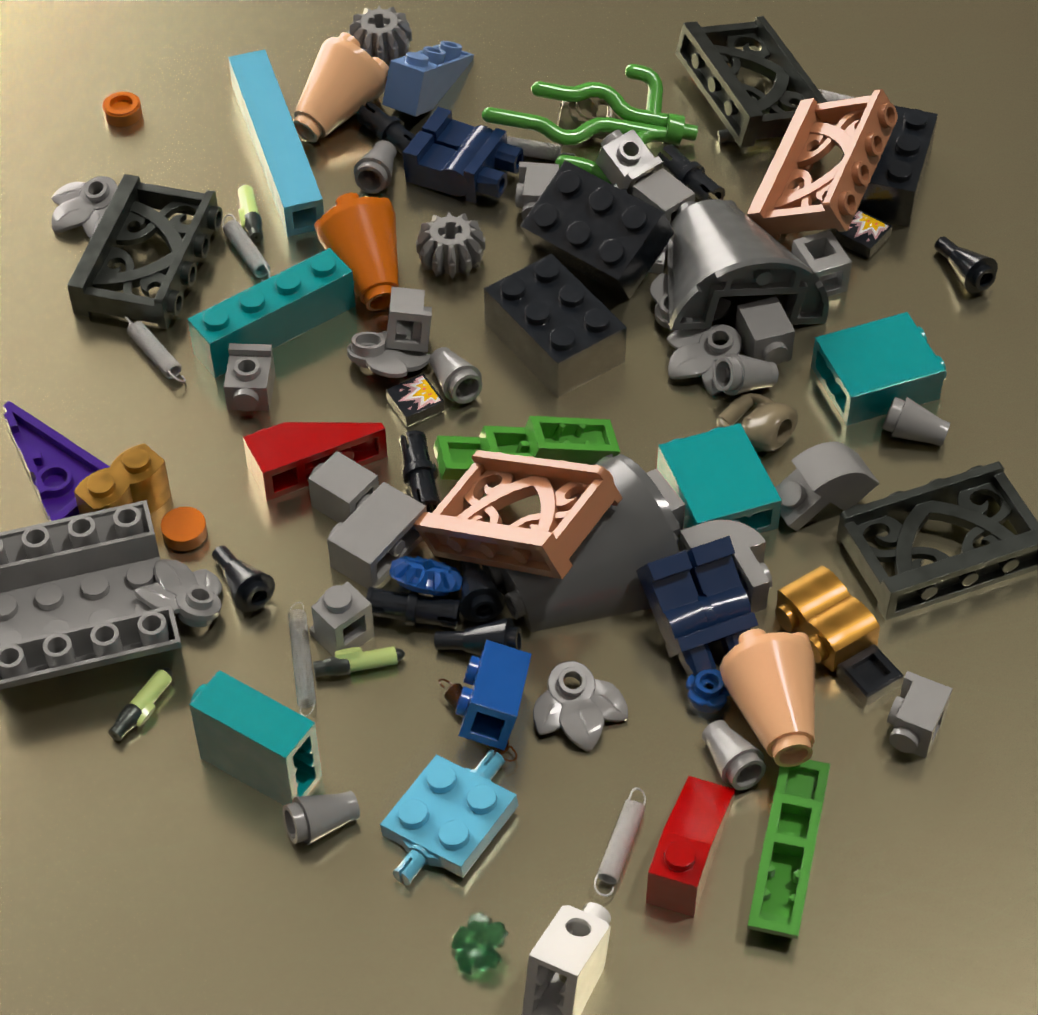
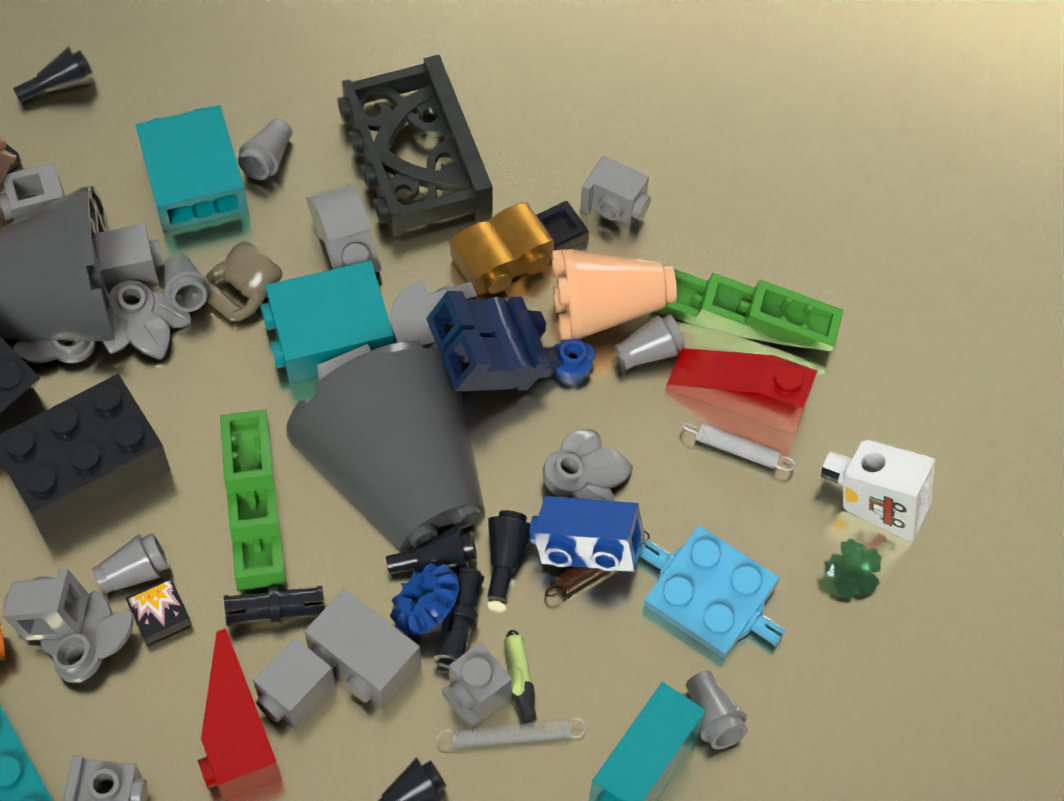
camera: 90 degrees left, 10 degrees up
nougat fence [413,450,623,579] -> none

